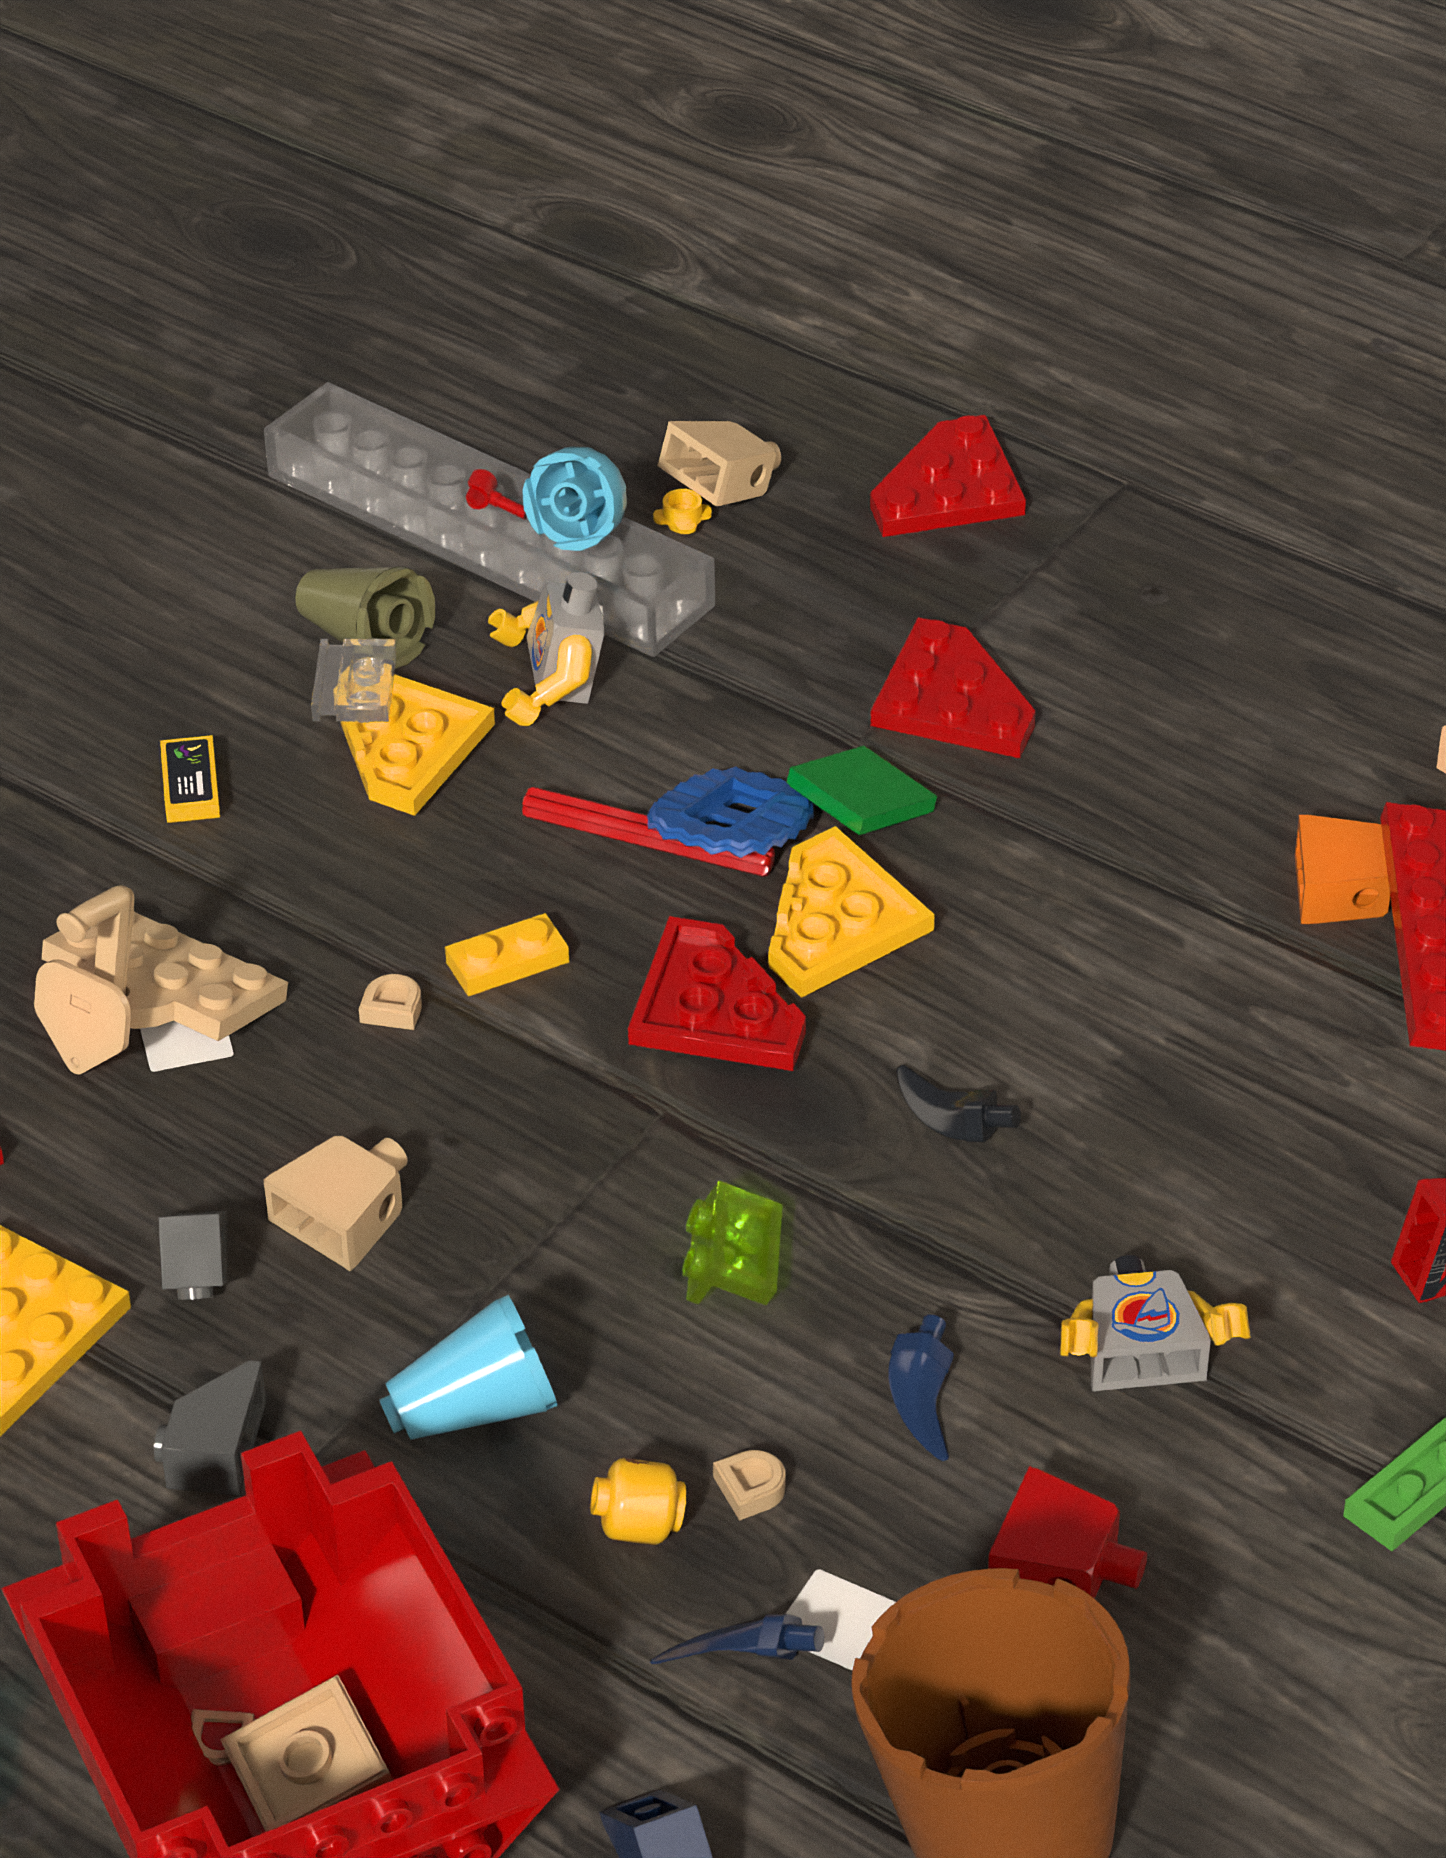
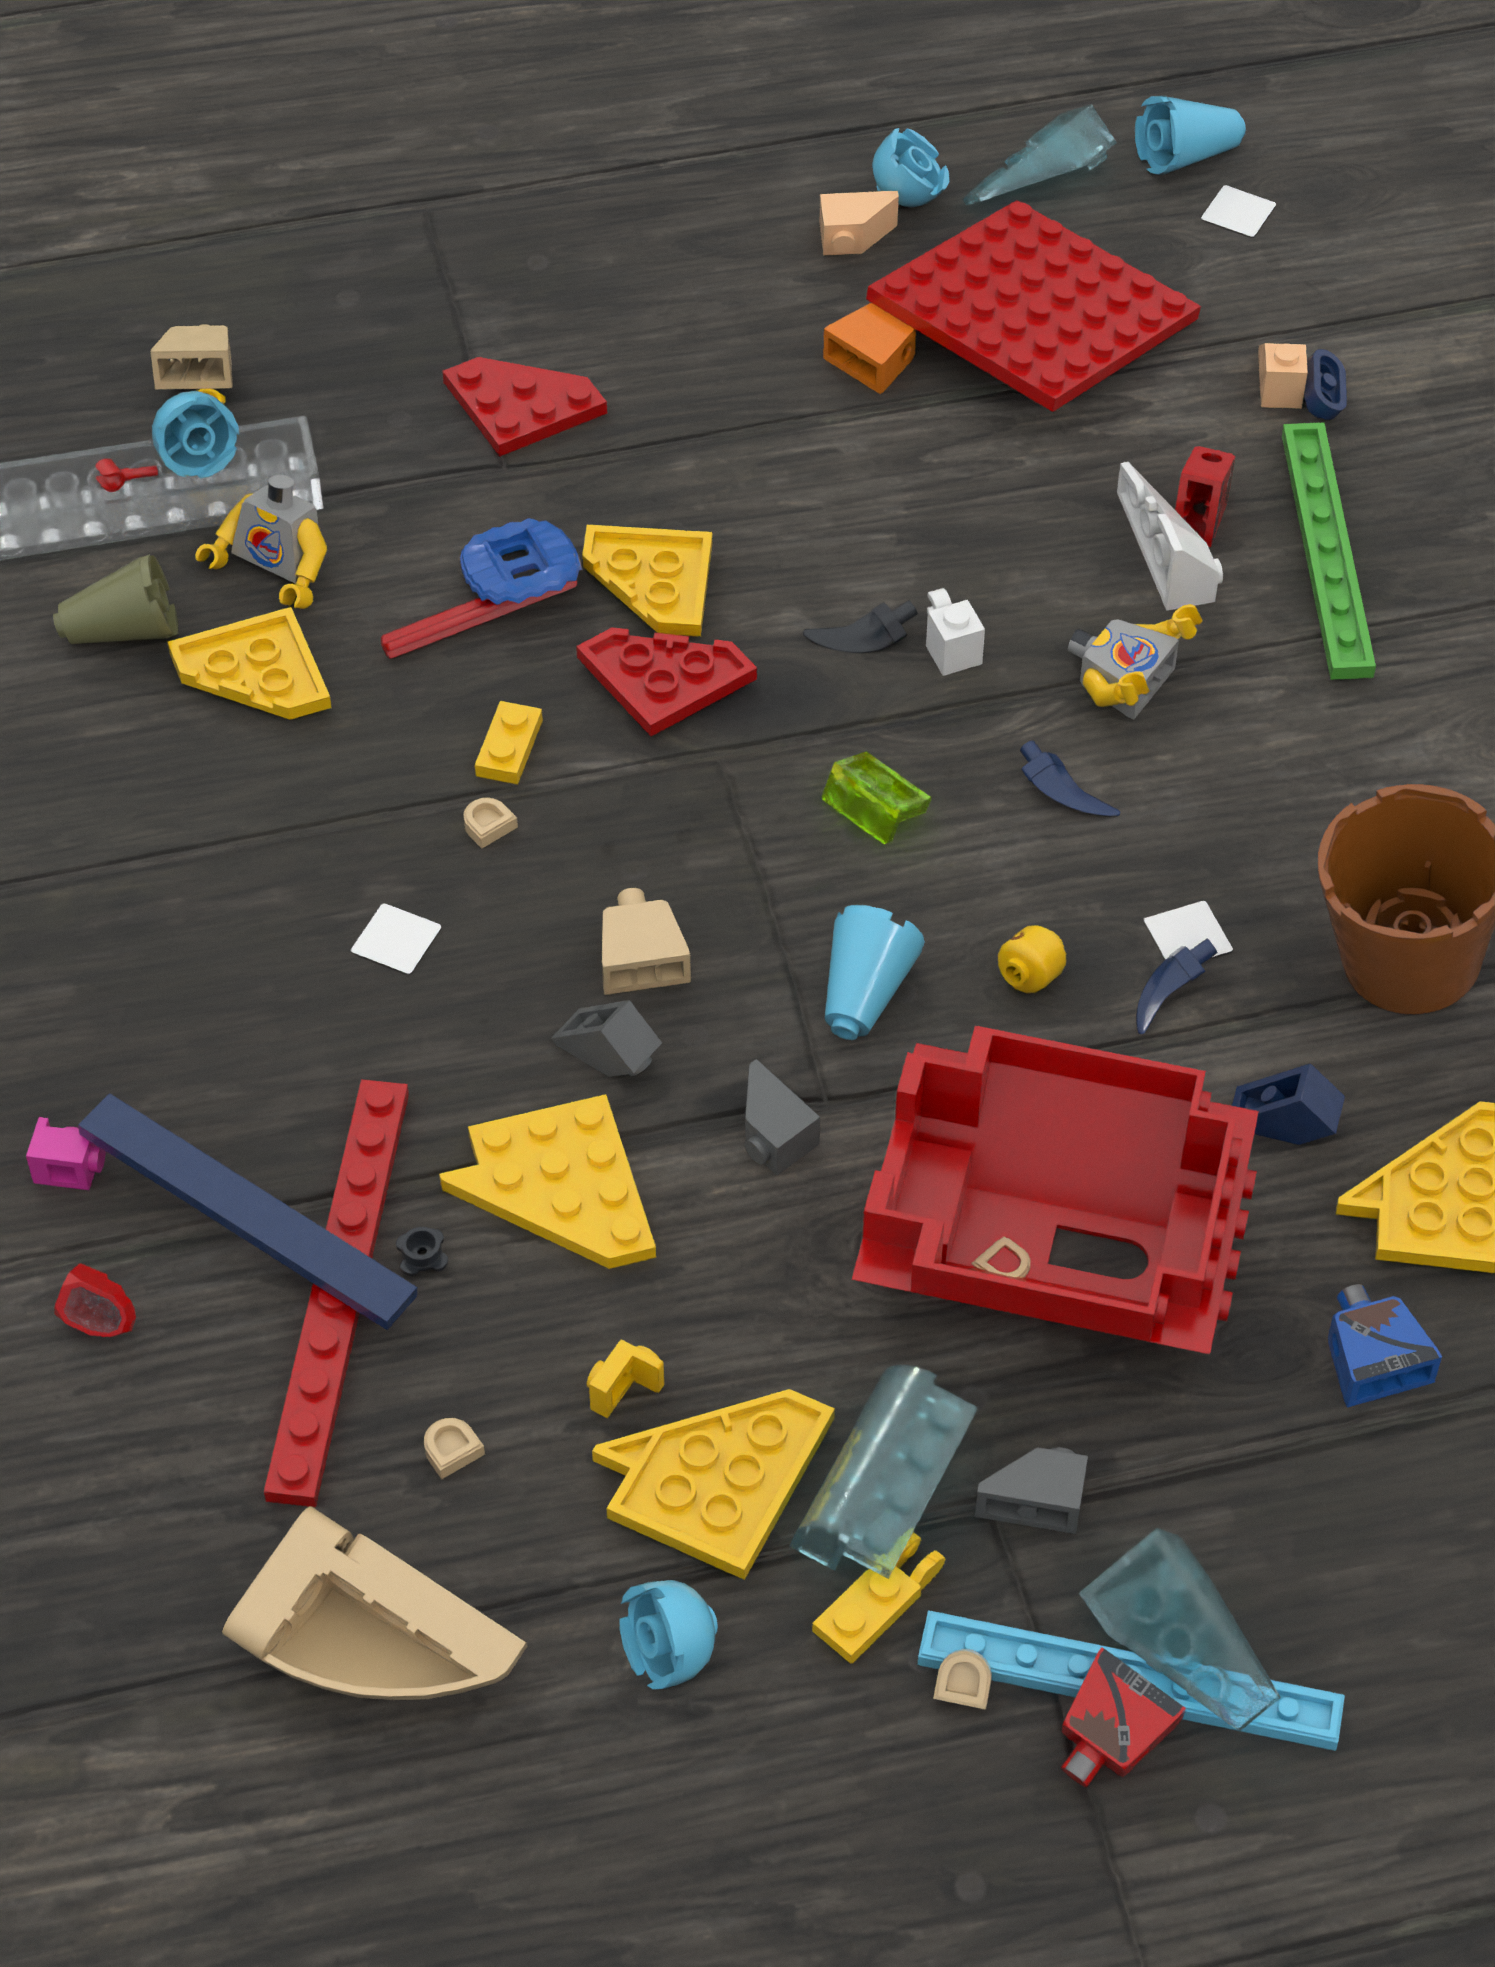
camera: 50 degrees left, 10 degrees up
tan plate [34,885,288,1074] -> none
tile [160,735,220,823] -> none
tan tile [220,1675,393,1832] -> none
clear plate [311,639,397,723] -> none
tan tile [713,1450,786,1521] -> none
green tile [786,746,937,835] -> none
red plate [870,415,1026,537] -> none
red torso [988,1466,1147,1599] -> none
none -> white brick [926,588,985,676]
none -> white wedge [1117,462,1223,611]

